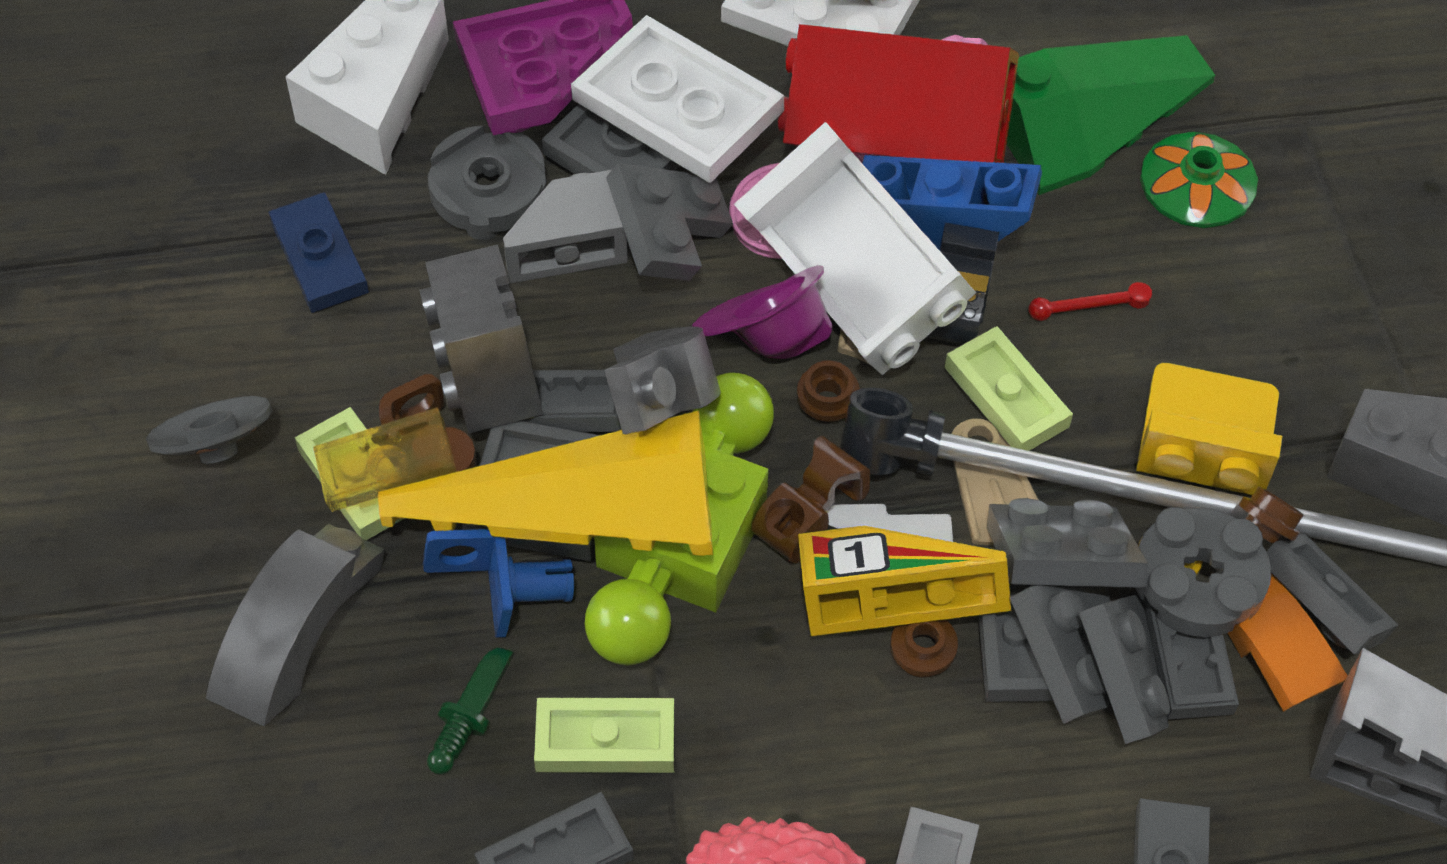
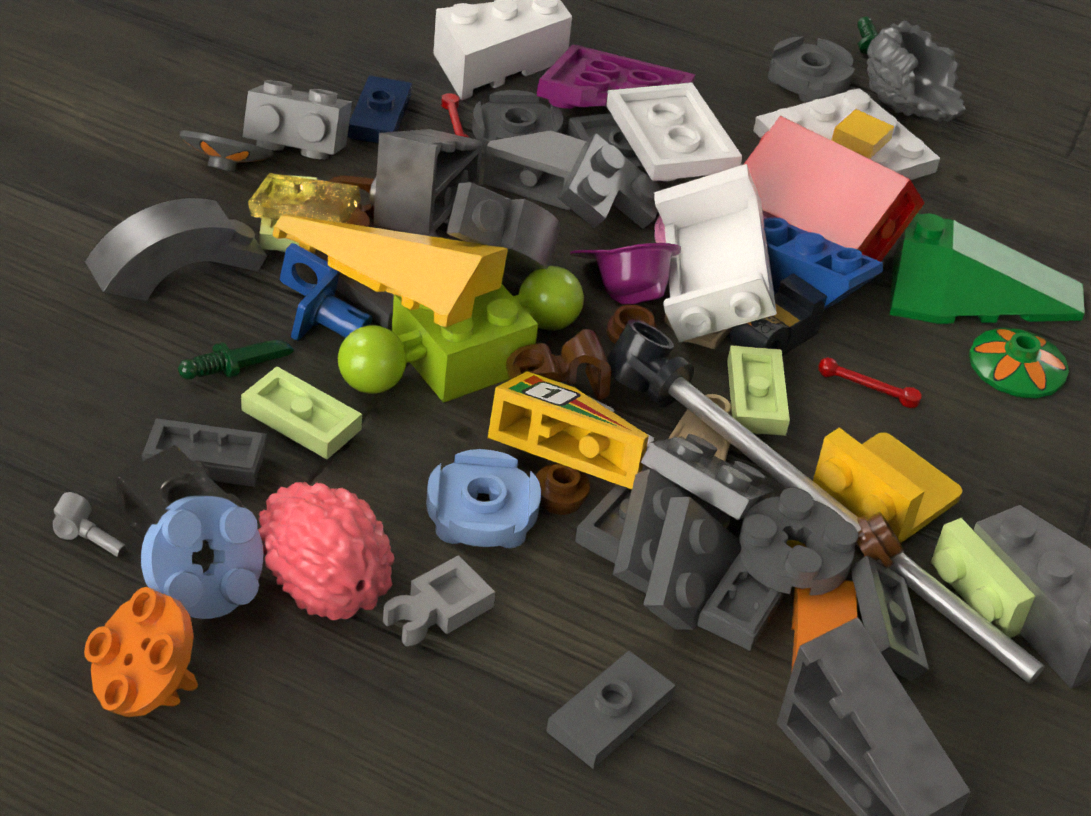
camera: 30 degrees right, 15 degrees down
none -> light grey brick [242,80,352,159]
none -> light blue plate [426,449,541,548]
none -> red hinge [441,93,469,138]
none -> yellowish green plate [931,518,1035,638]

